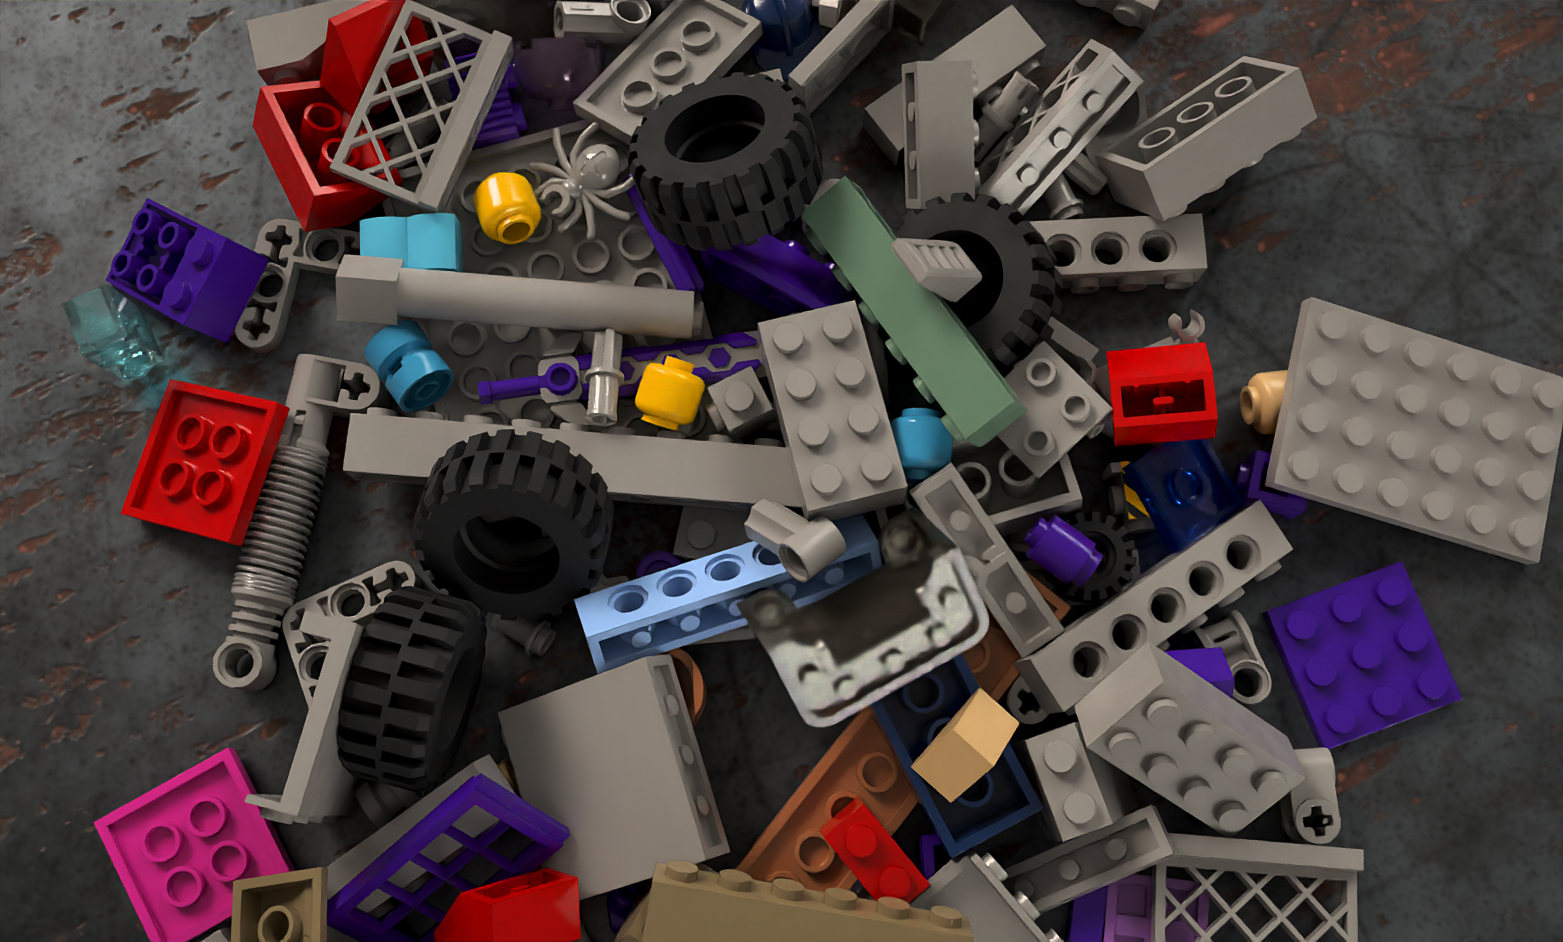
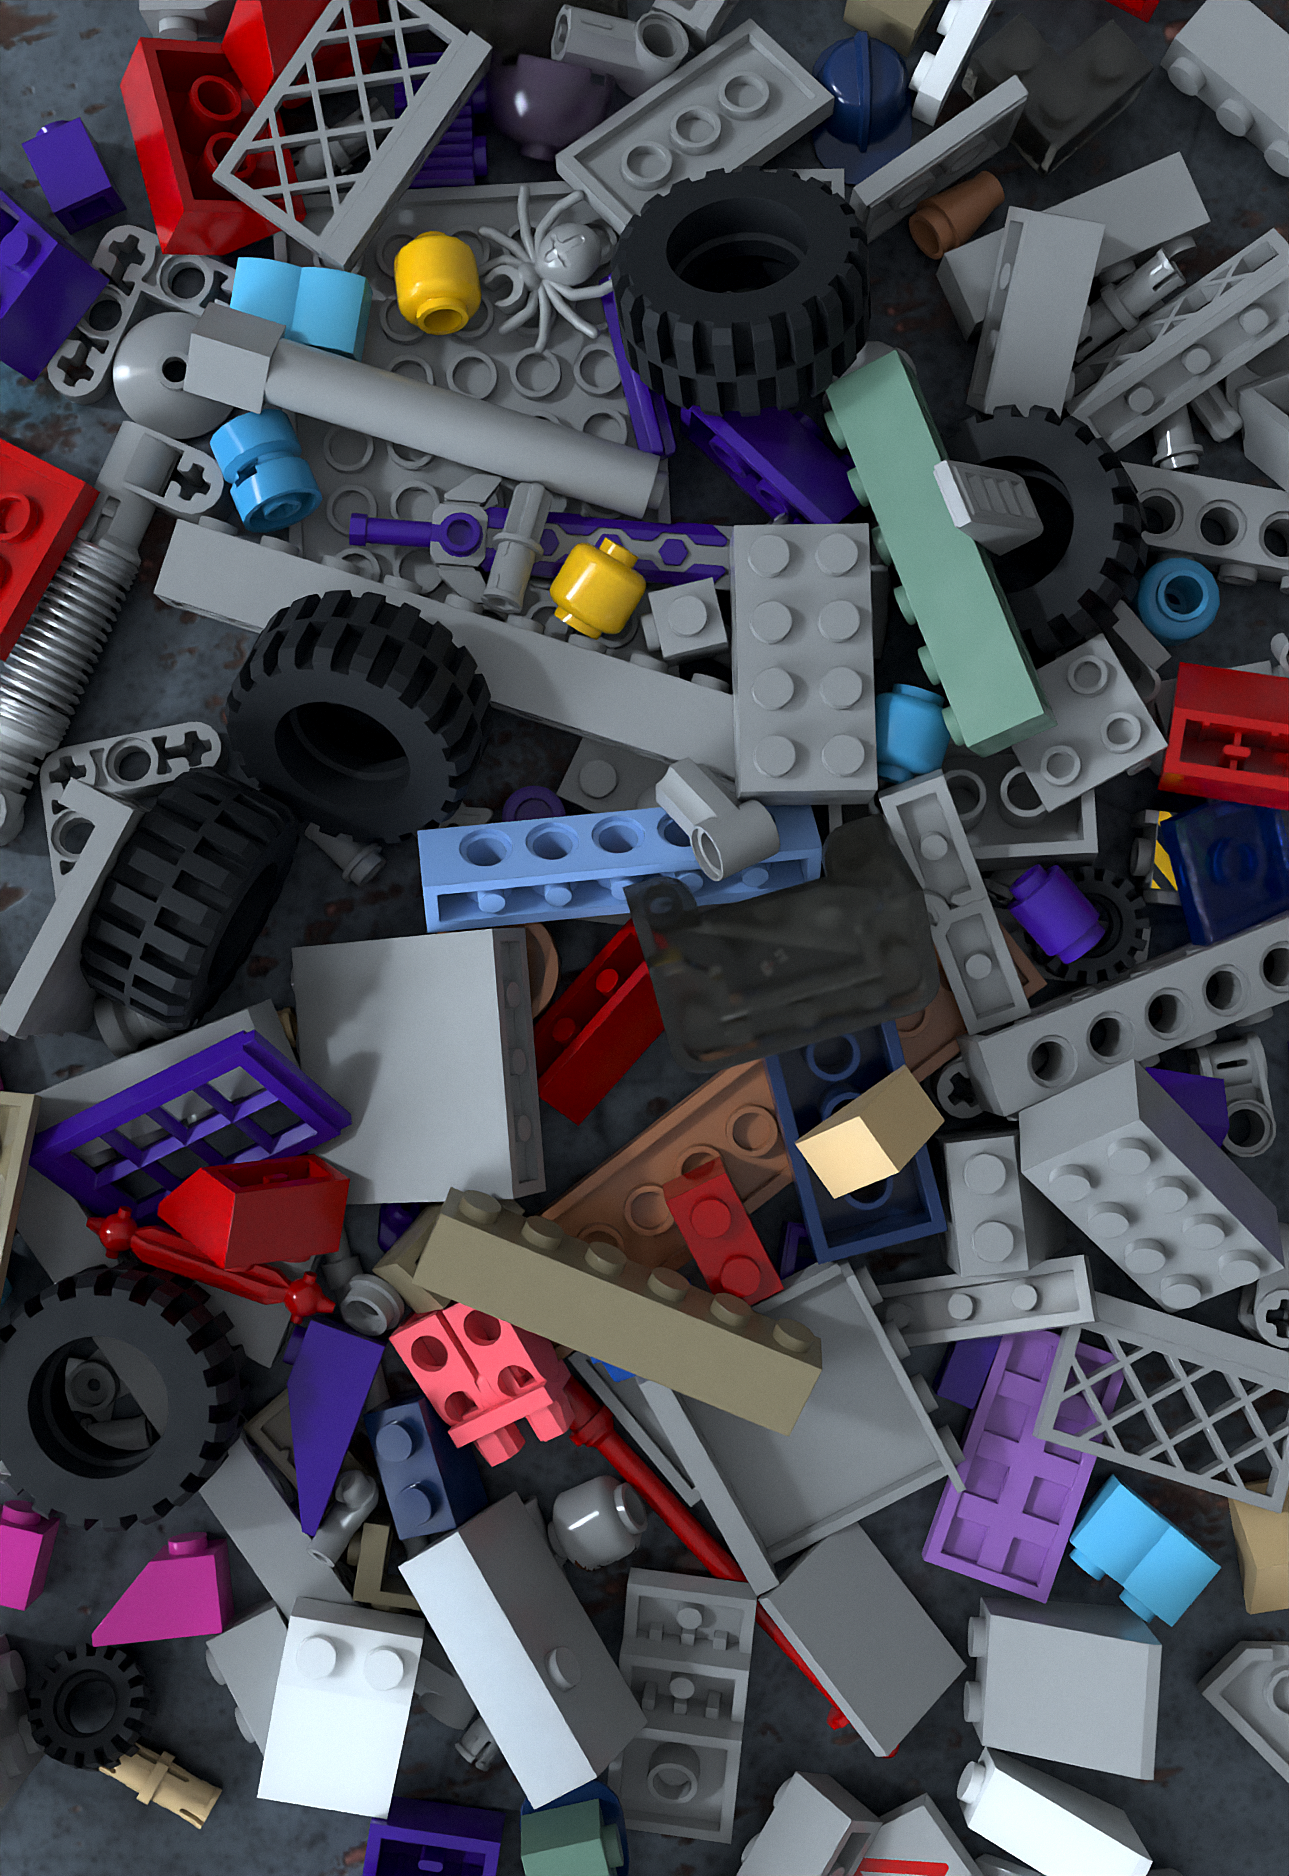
camera: 15 degrees right, 10 degrees up
none -> dark purple brick [22,117,127,235]
none -> light grey dish [113,312,235,441]
none -> red brick [533,916,706,1126]
none -> nougat cone [909,171,1005,260]
none -> dark azure head [1128,558,1220,647]

